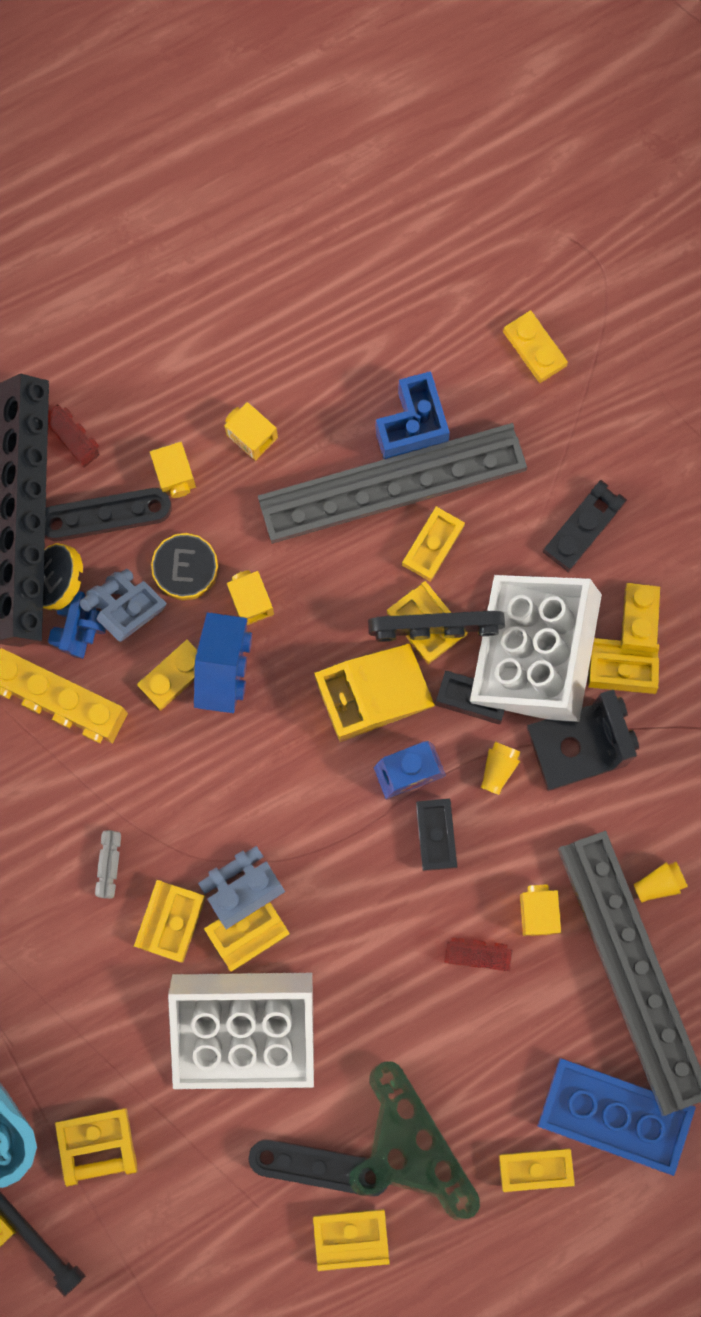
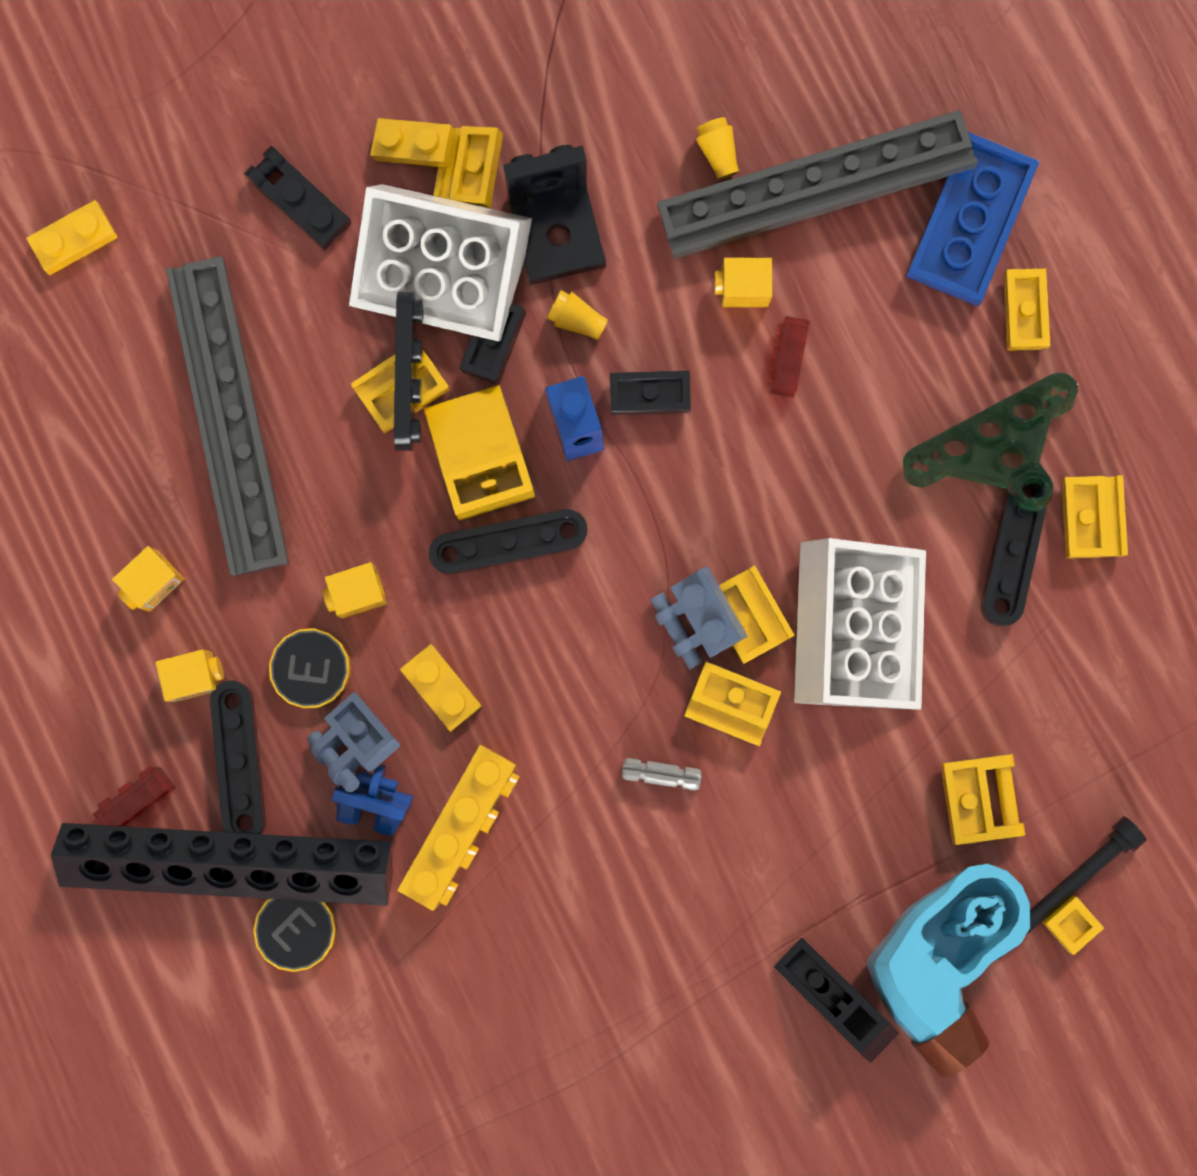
camera: 90 degrees left, 5 degrees up
tile [43,543,83,610] -> none
blue brick [194,612,252,714] -> none
blue brick [375,371,450,459] -> none
yellow plate [402,506,465,582] -> none
none -> black plate [429,509,587,575]

